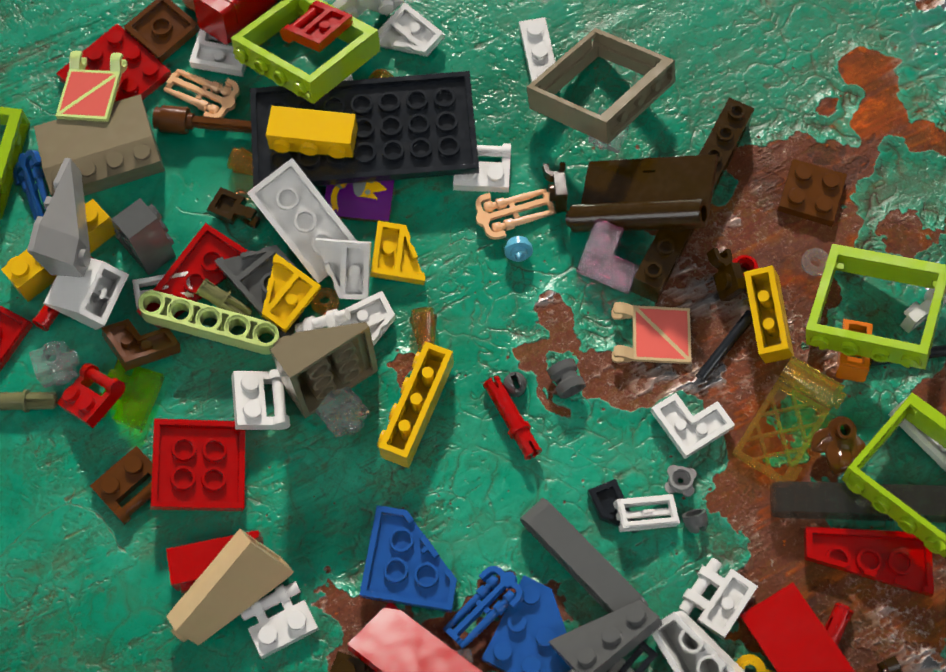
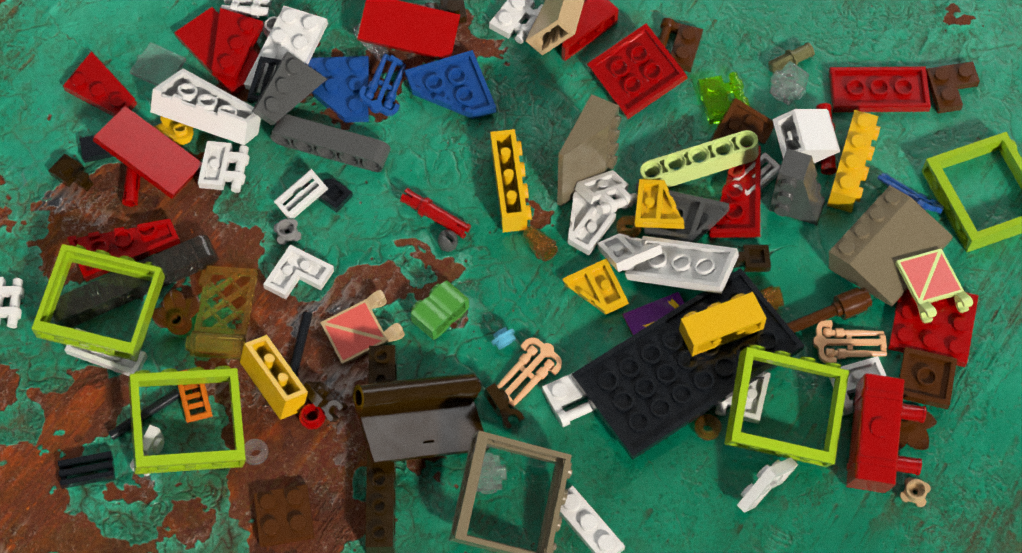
camera: 150 degrees right, 5 degrees down
light grey wedge [27,158,91,277] -> none
red plate [56,363,126,428] -> none
olive axle [196,278,252,316] -> none
white plate [231,369,290,430] -> none
red plate [280,1,353,52] -> none
clear brick [315,386,370,438] -> none
white wing [378,2,445,57] -> none
dark grey wheel [547,358,586,399] -> none
clear pink plate [576,218,639,295] -> none
dark grey hinge [682,509,708,534] -> none
none -> bright green brick [411,280,469,340]

